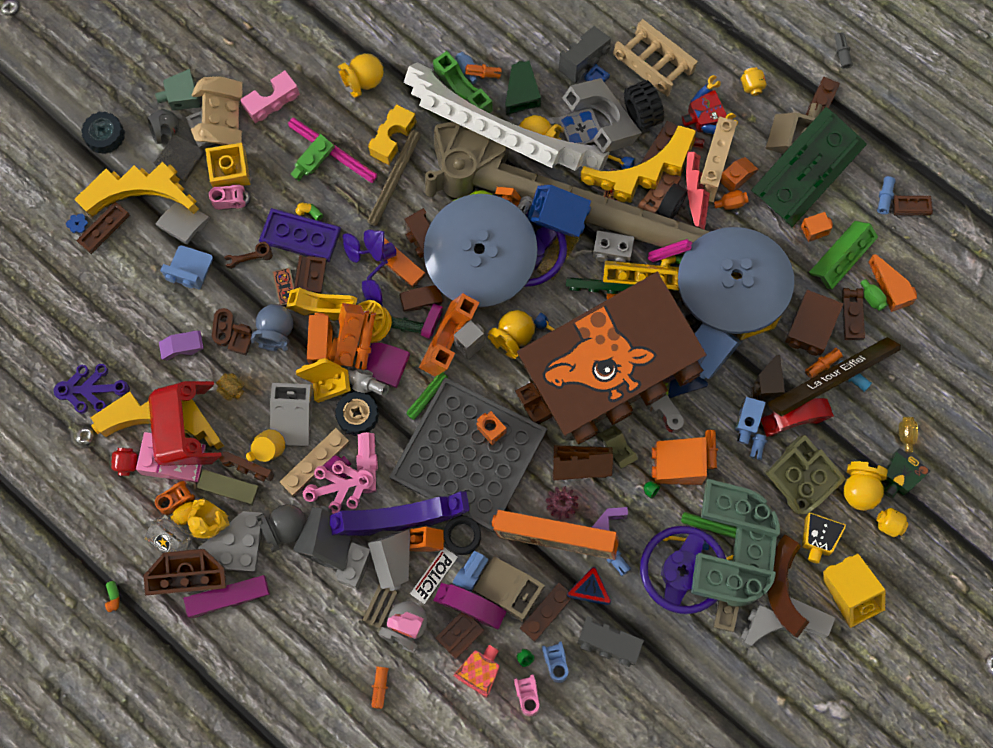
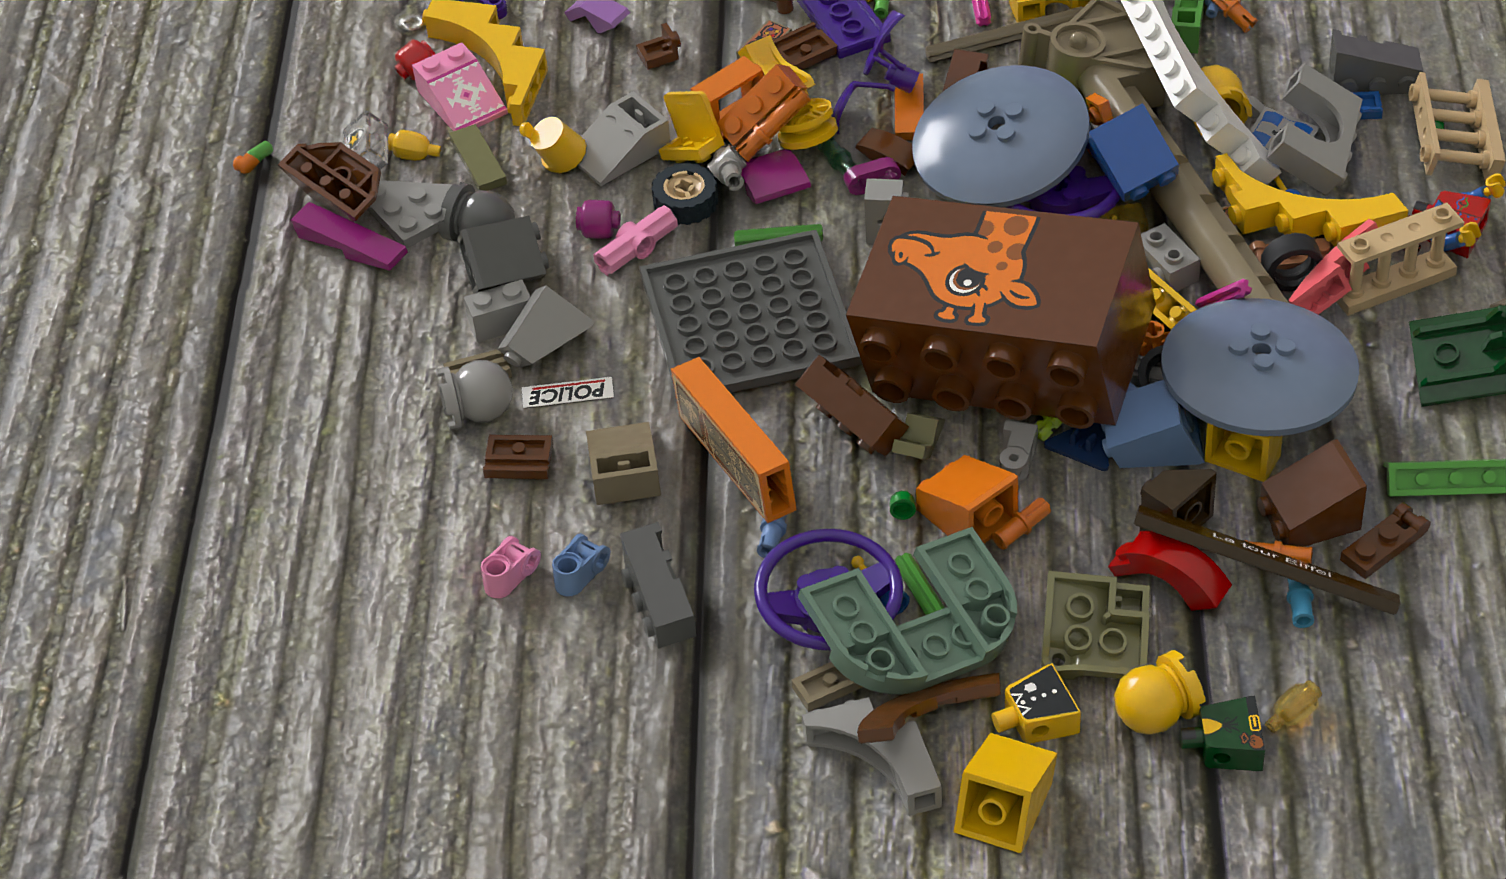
camera: 50 degrees right, 25 degrees down
red windscreen [149,381,222,466] -> none
orange piece [155,481,195,515] -> none
yellow helmet [187,498,230,539] -> none
reddish brown plate [212,308,234,346] -> none
clear yellow head [216,373,245,401] -> none
reddish brown plate [219,451,274,482] -> none
sand blue tile [251,304,293,352] -> none
tan plate [280,428,350,497] -> none
bright pink plant [303,460,374,514] -> none
dark purple arch [330,491,470,536] -> none
orange axle [371,667,389,709] -> none
bright pink rock [387,612,424,639] -> none
orange slope [409,527,444,552] -> none
orange arch [419,293,480,377] -> none
magenta arch [433,582,507,630] -> none
black tyre [443,516,481,555] -> none
medium blue piece [453,551,489,592] -> none
torso [454,645,500,698] -> none
orange brick [476,411,507,445] -> none
dark green slope [505,61,541,115] -> none
green hinge [517,649,535,667] -> none
reddish brown plate [520,583,572,642] -> none
clear pink gear [545,486,579,520] -> none
piece [567,567,611,605] -> none
medium lavender slope [592,507,628,531] -> none
black tyre [624,80,664,131] -> none
orange plant [714,190,749,210] -> none
orange slope [720,157,759,192] -> none
medium blue torso [735,397,766,444] -> none
medium blue pin [749,434,767,460] -> none
orange brick [801,212,833,242] -> none
bright green plant [860,279,888,311] -> none
orange slope [868,254,917,312] -> none
yellow head [876,508,908,537] -> none

